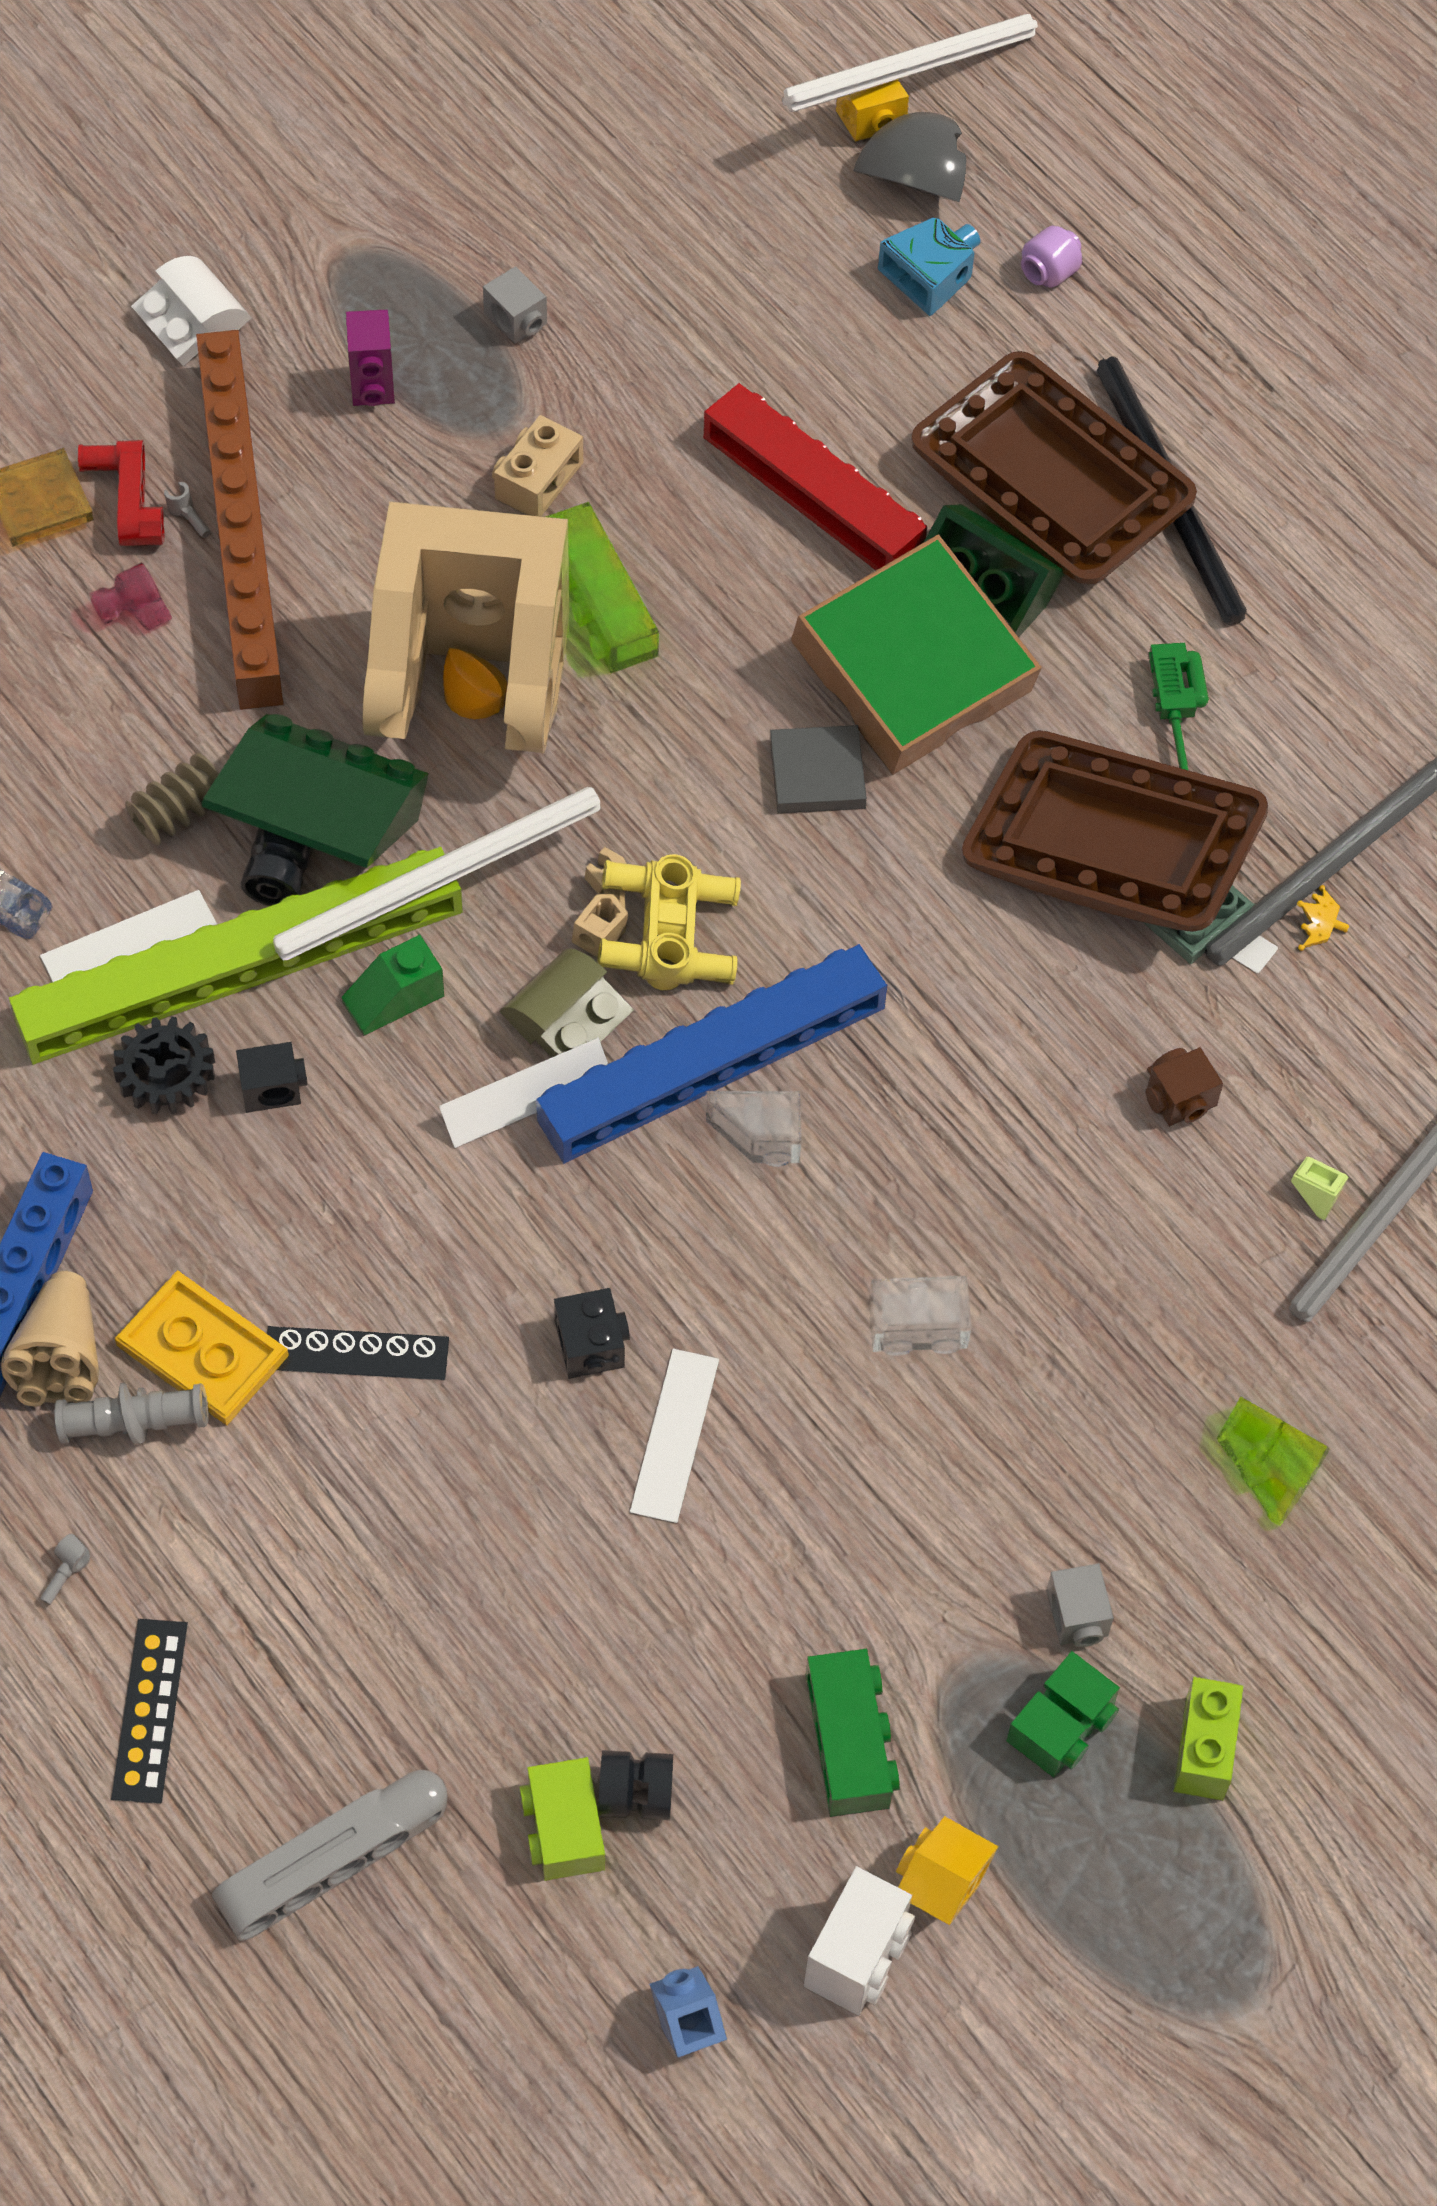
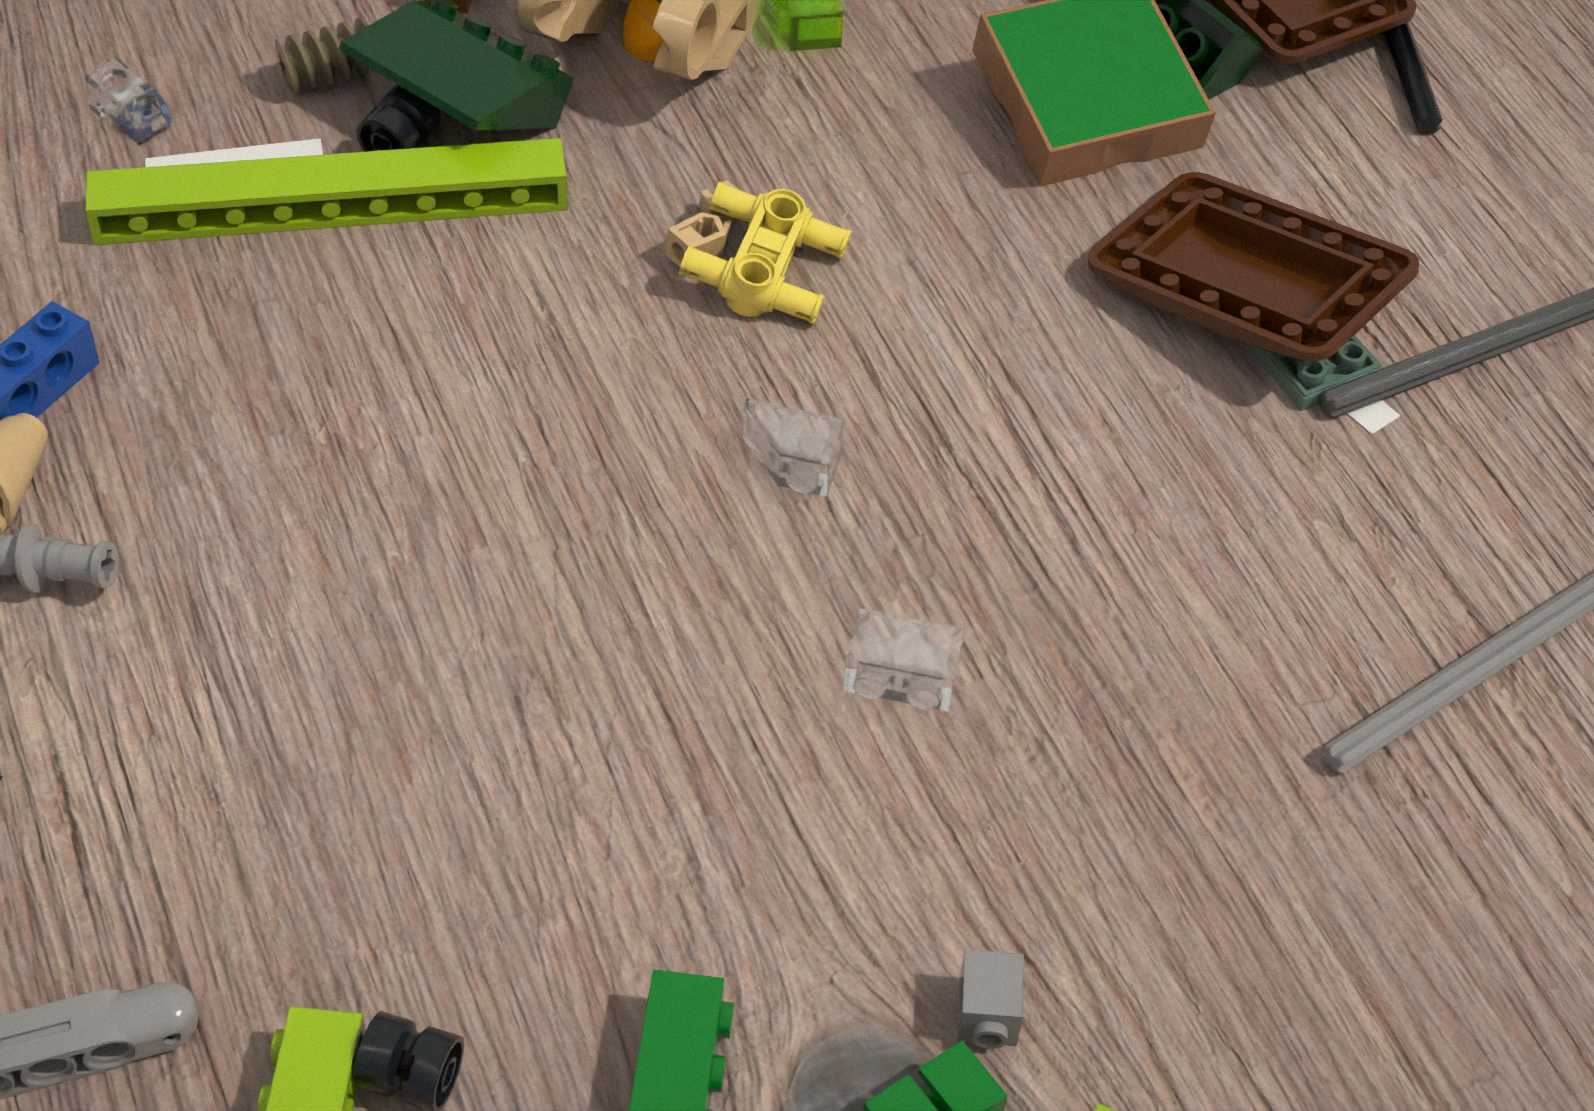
camera: 15 degrees right, 10 degrees down
black gear [113,1016,215,1115] -> none
yellow tile [115,1270,289,1426] -> none
black brick [236,1042,308,1113] -> none
black sticker [267,1326,449,1380] -> none
white axle [273,787,600,960] -> none
green slope [342,935,444,1036] -> none
white sticker [439,1038,608,1148] -> none
olive brick [499,948,634,1057] -> none
blue brick [536,944,888,1164] -> none
black head [554,1288,630,1379] -> none
white sticker [630,1349,719,1523] -> none
dark grey tile [770,725,867,814] -> none
reddish brown brick [1145,1047,1223,1127] -> none
green piece [1148,642,1209,770] -> none
clear neon green slope [1216,1396,1331,1526] -> none
yellowish green slope [1291,1157,1349,1220] -> none
yellow piece [1297,885,1349,951] -> none

